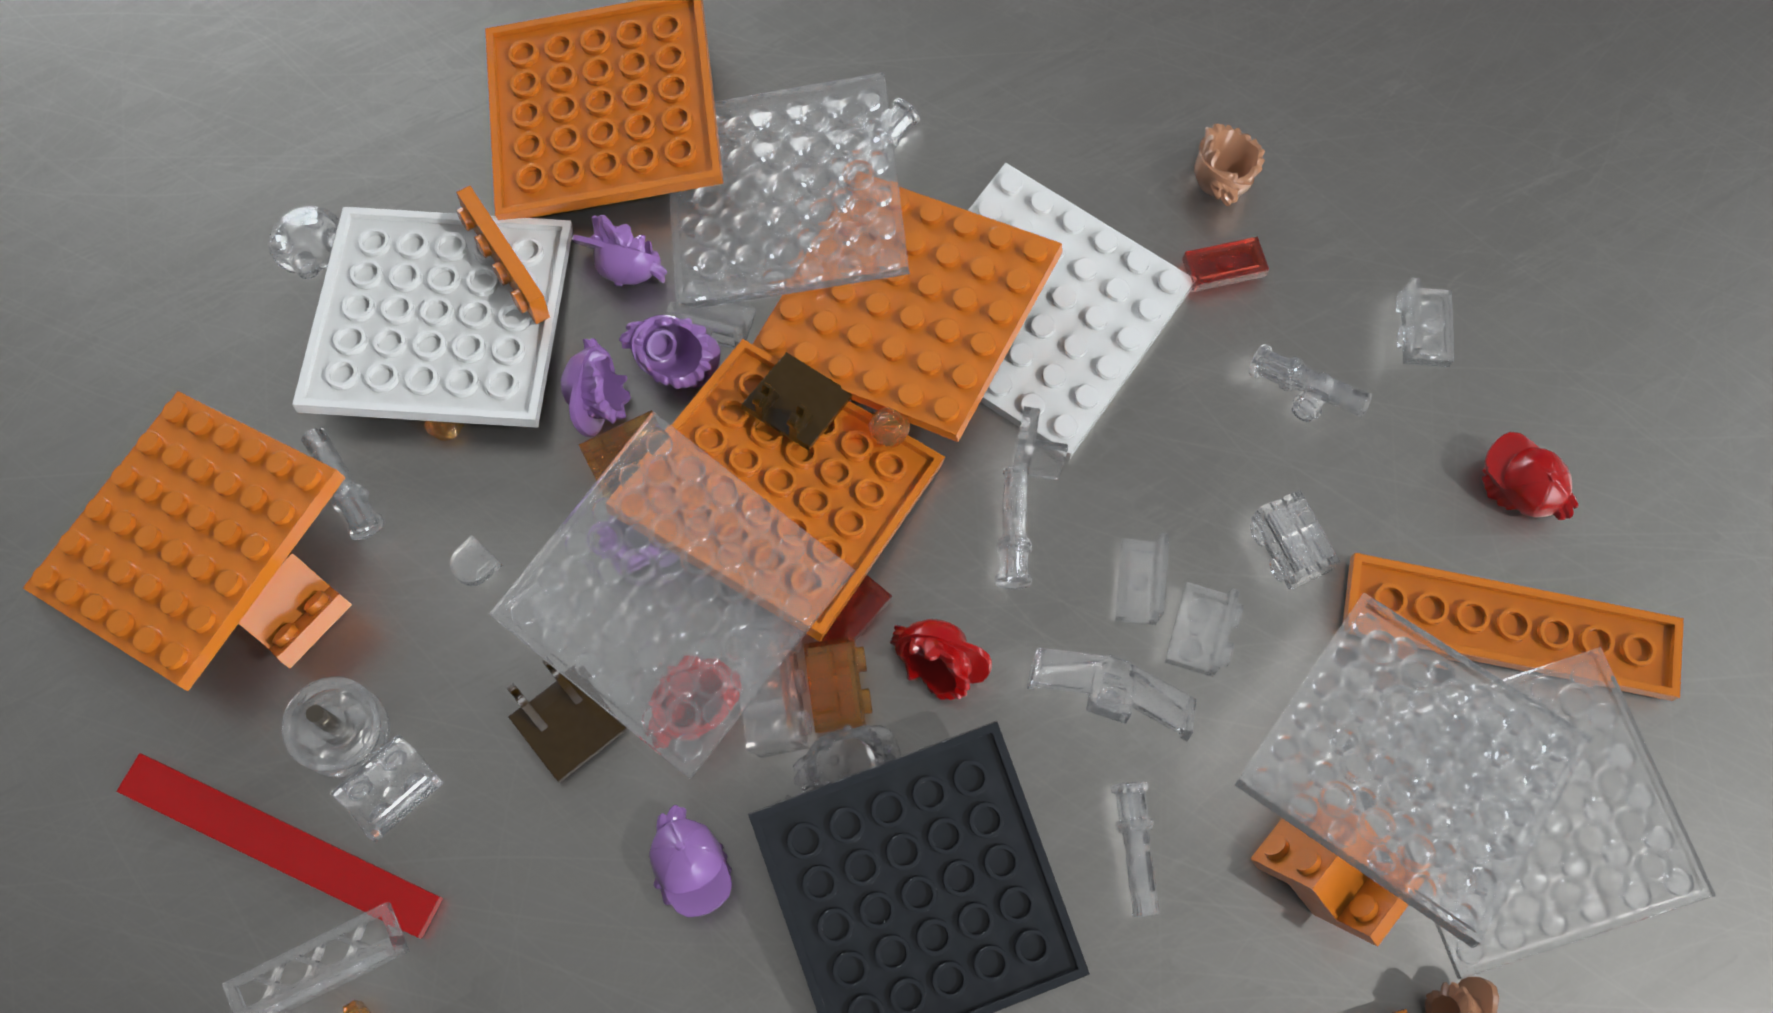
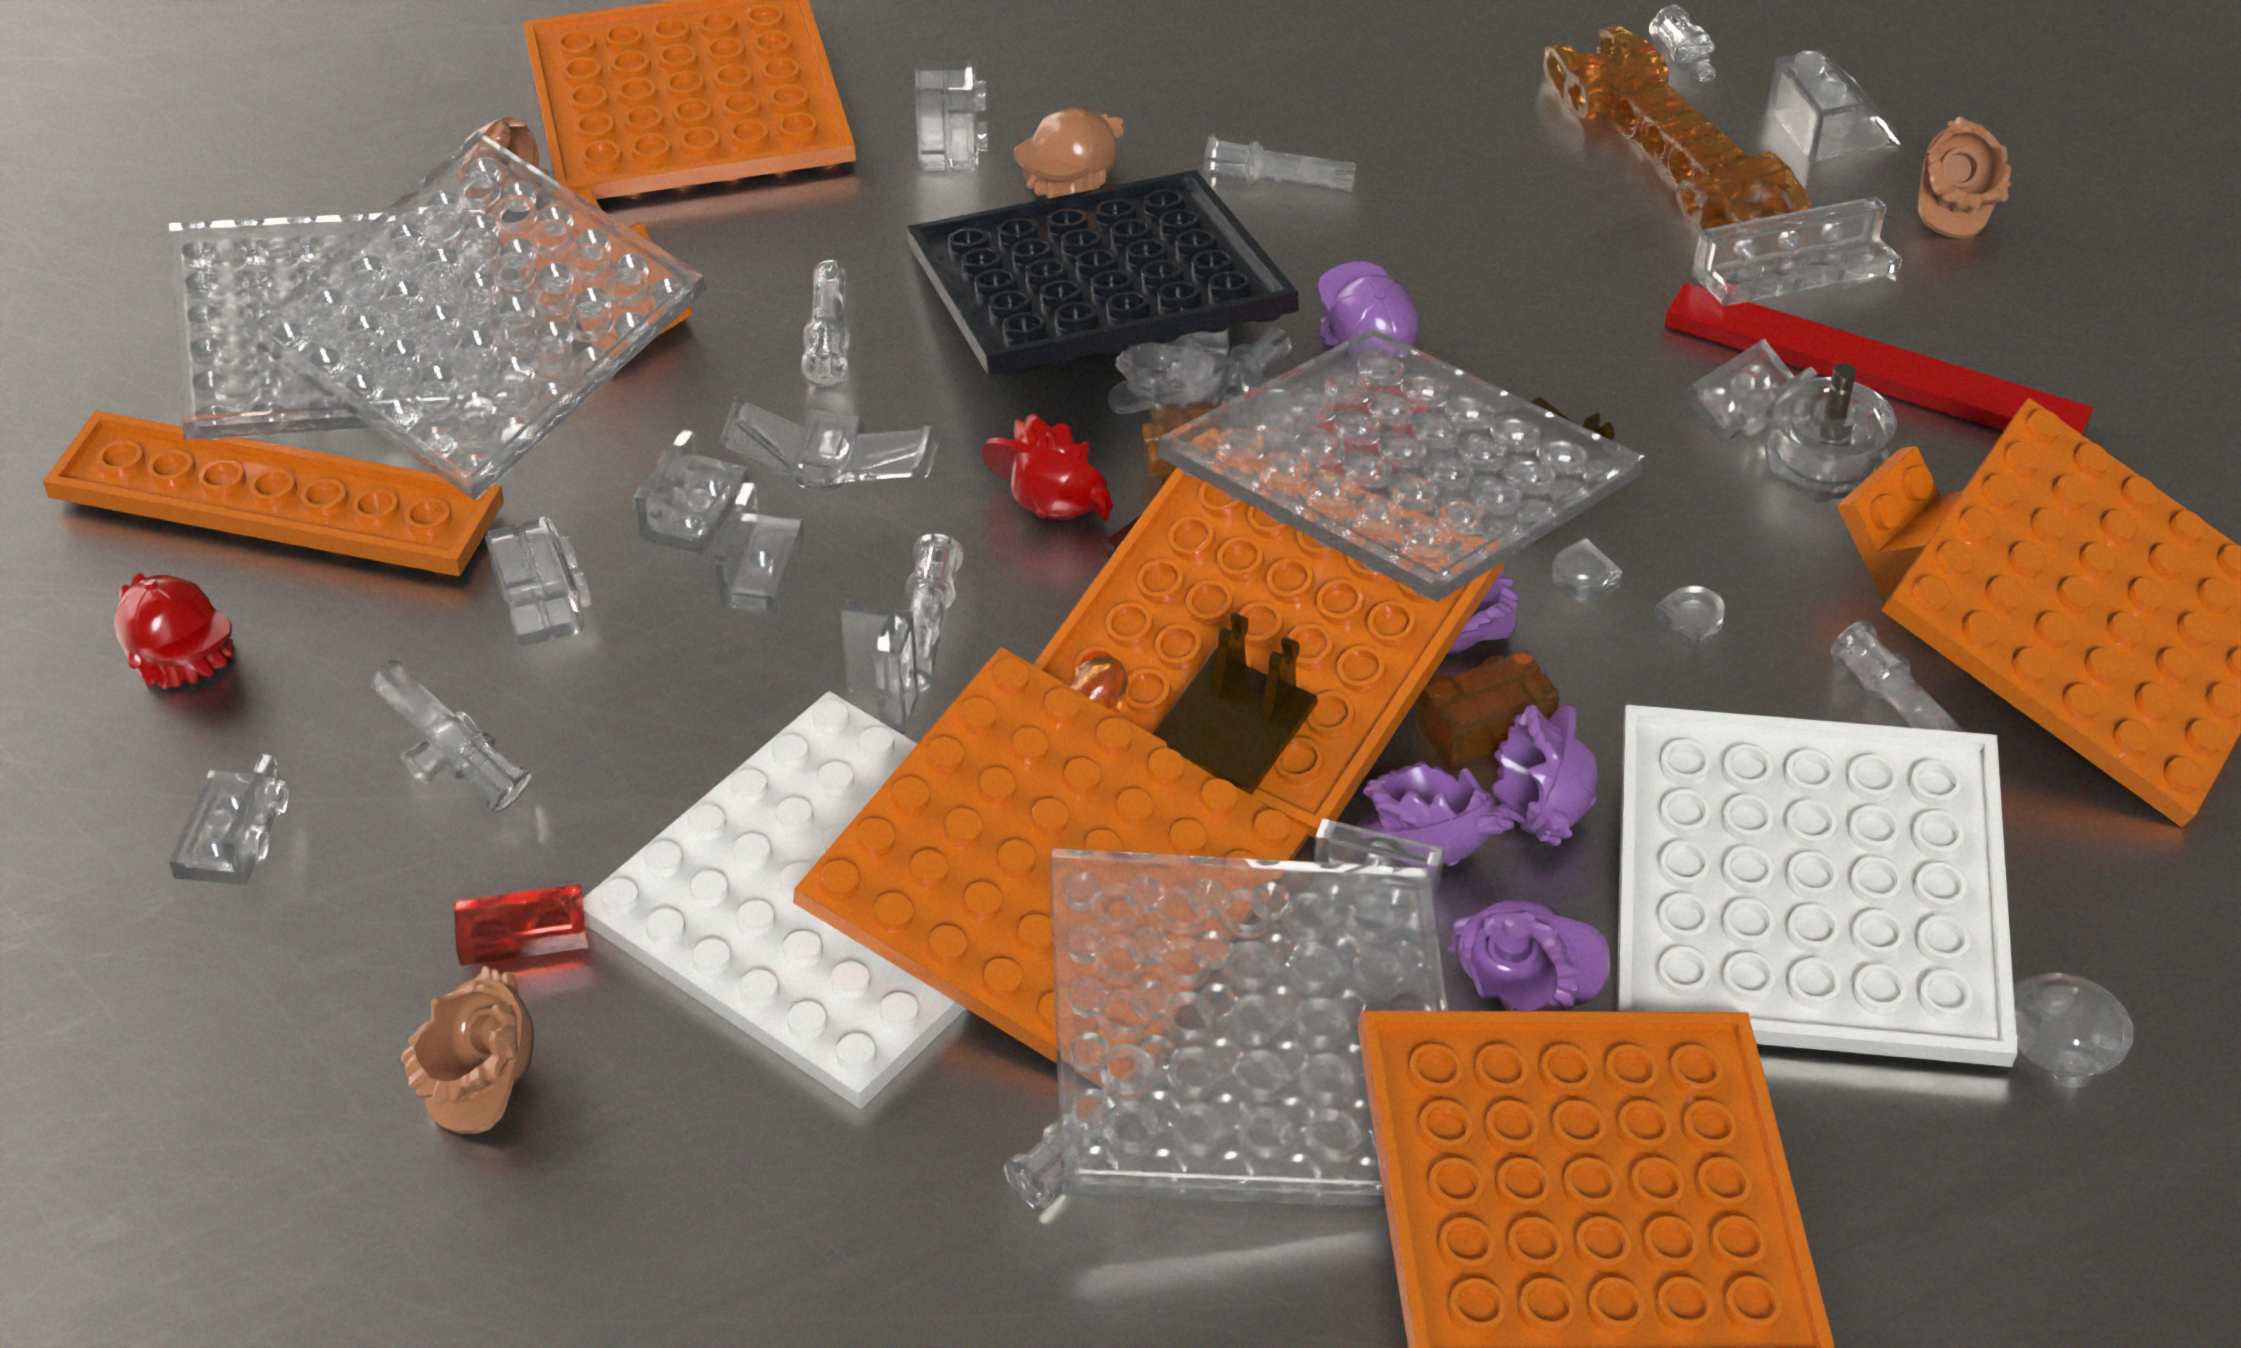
camera: 175 degrees left, 25 degrees down
orange plate [456,186,550,324] -> none

